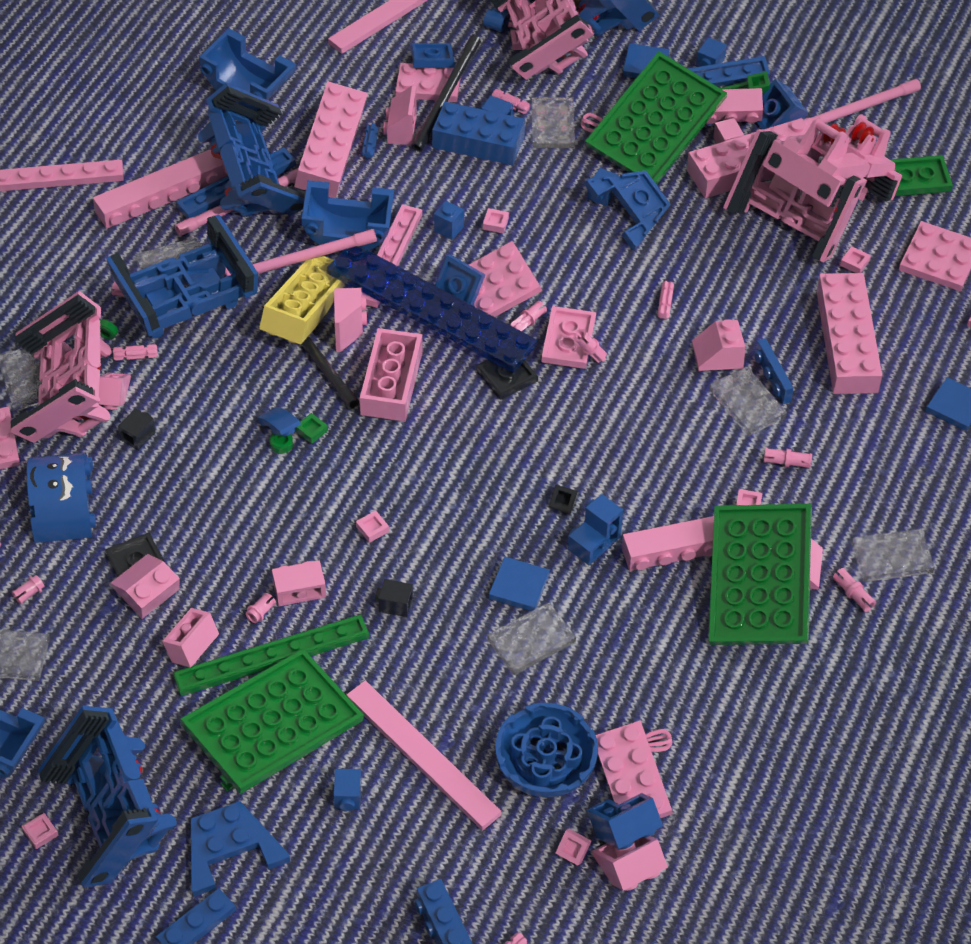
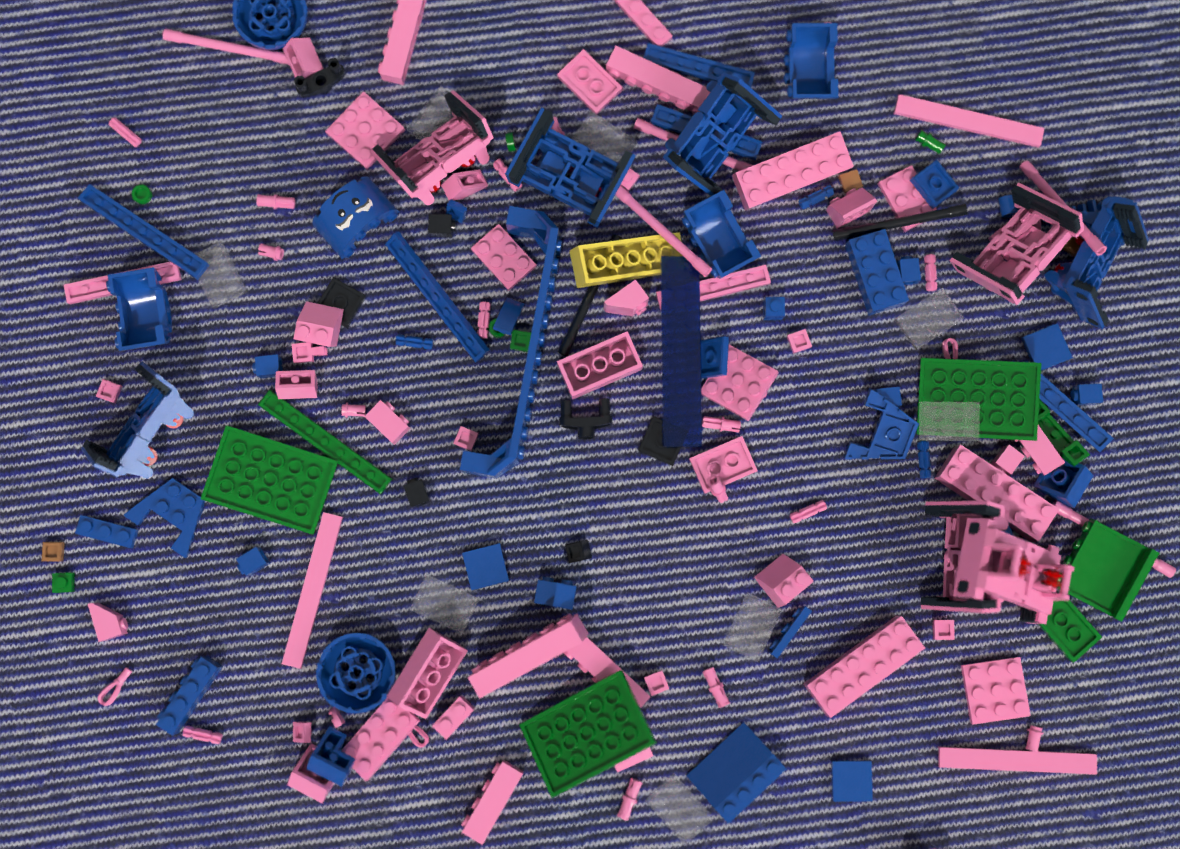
camera: 55 degrees right, 30 degrees up
none -> blue brick [252,354,283,379]
none -> bright pink plate [292,342,328,364]
none -> bright pink tile [329,707,345,728]
none -> blue plate [385,232,490,363]
none -> bright pink brick [387,628,468,719]
none -> blue axle [395,334,433,350]
none -> bright pink brick [432,695,475,740]
none -> blue plate [446,199,467,224]
none -> blue arch [460,206,562,479]
none -> bright pink brick [461,759,524,845]
none -> bright pink brick [468,613,588,698]
none -> bright pink plate [471,224,537,291]
none -> bright pink axle [477,301,491,339]
none -> bright pink plate [557,49,623,115]
none -> black connector [559,398,613,440]
none -> blue plate [644,43,755,88]
none -> blue slope [686,722,786,824]
none -> medium nougat tile [838,169,863,194]
none -> green pin [915,130,946,154]
none -> blue axle [917,441,931,479]
none -> clear plate [919,402,980,441]
none -> green panel [1057,518,1159,622]

